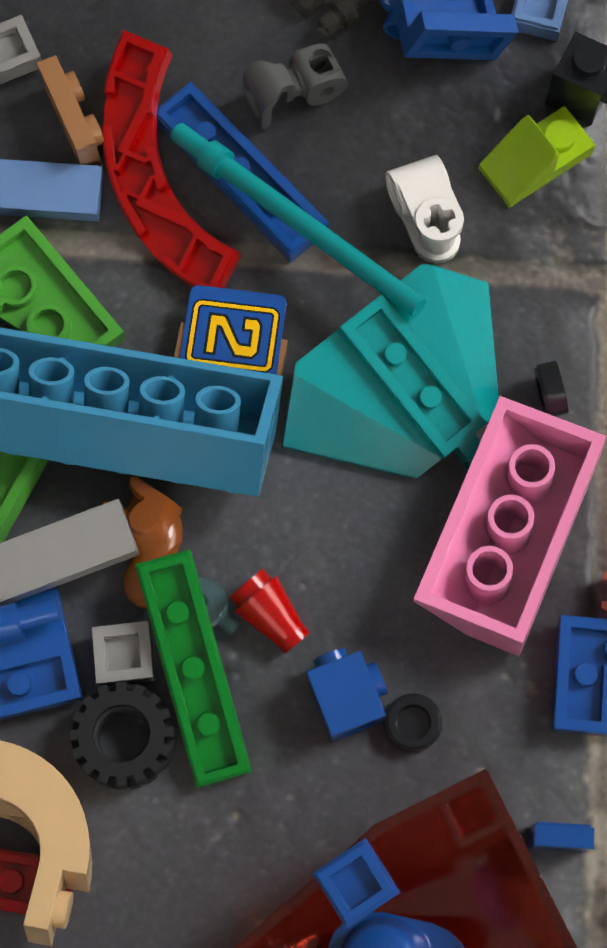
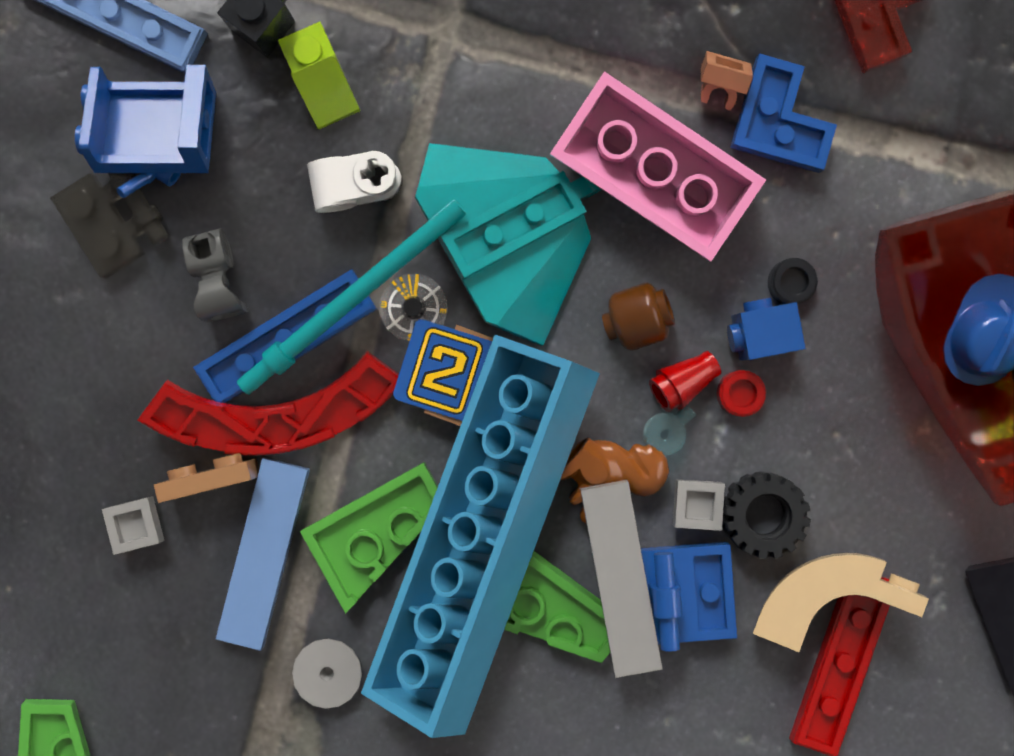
camera: 75 degrees left, 15 degrees up
green tile [135,549,252,788] -> none
blue tile [312,838,401,929] -> none
blue tile [527,822,594,852] -> none
black tile [534,361,569,417] -> none
none -> clear piece [379,273,448,342]
none -> reddish brown head [602,283,675,351]
none -> red tile [717,370,766,417]

